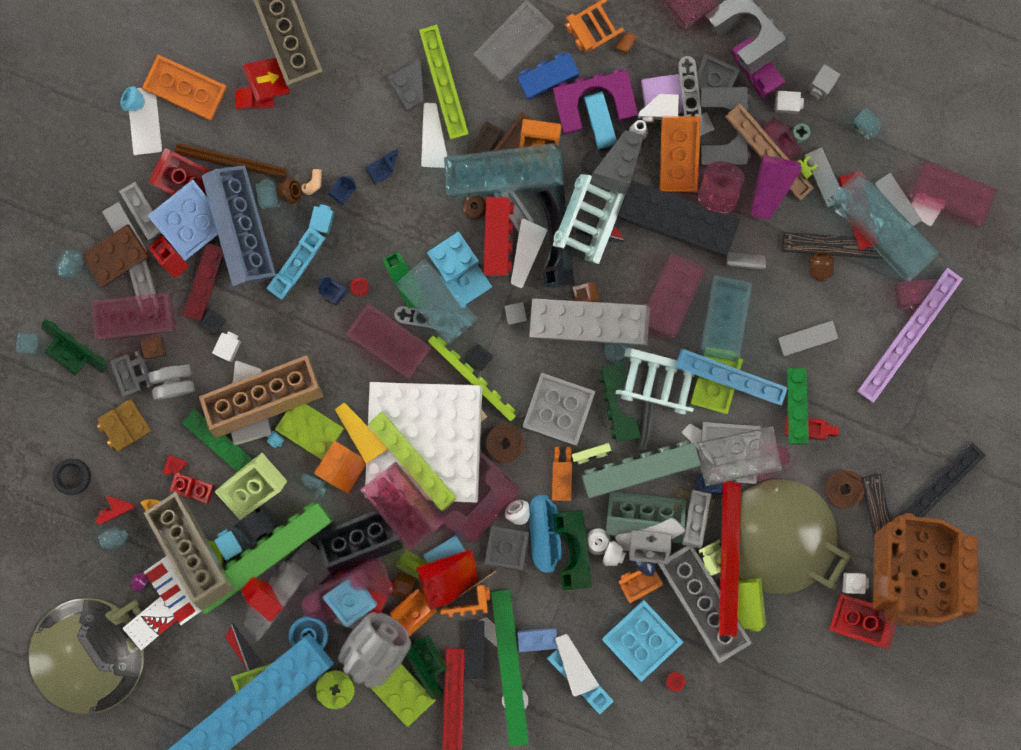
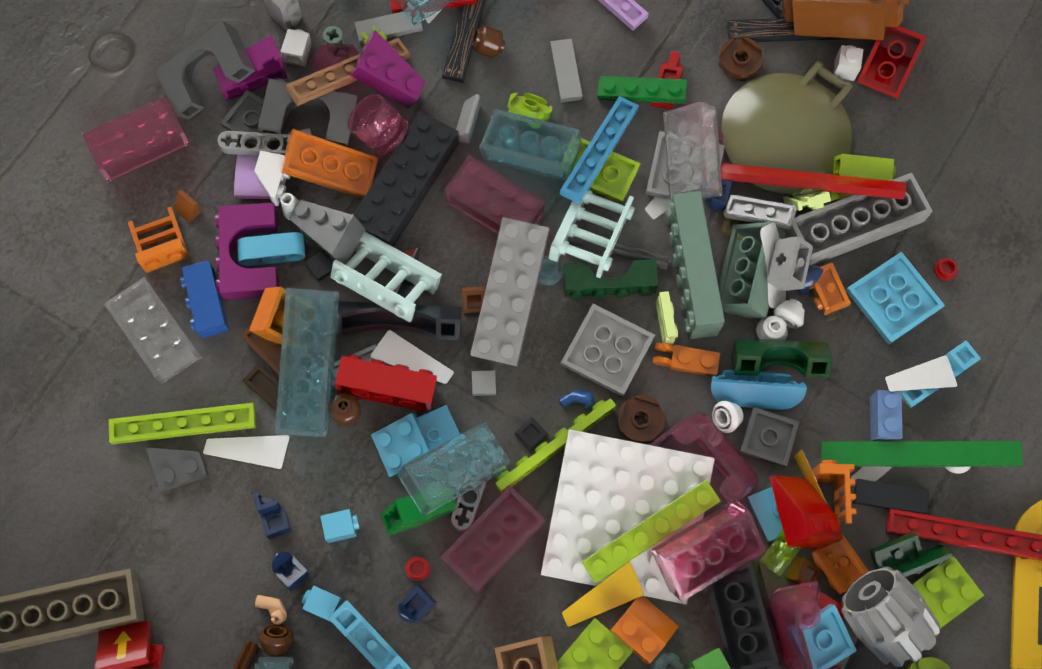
camera: 80 degrees left, 15 degrees down
none -> medium azure brick [320,509,360,543]
none -> lime plate [507,92,553,126]
none -> blue arm [558,390,595,409]

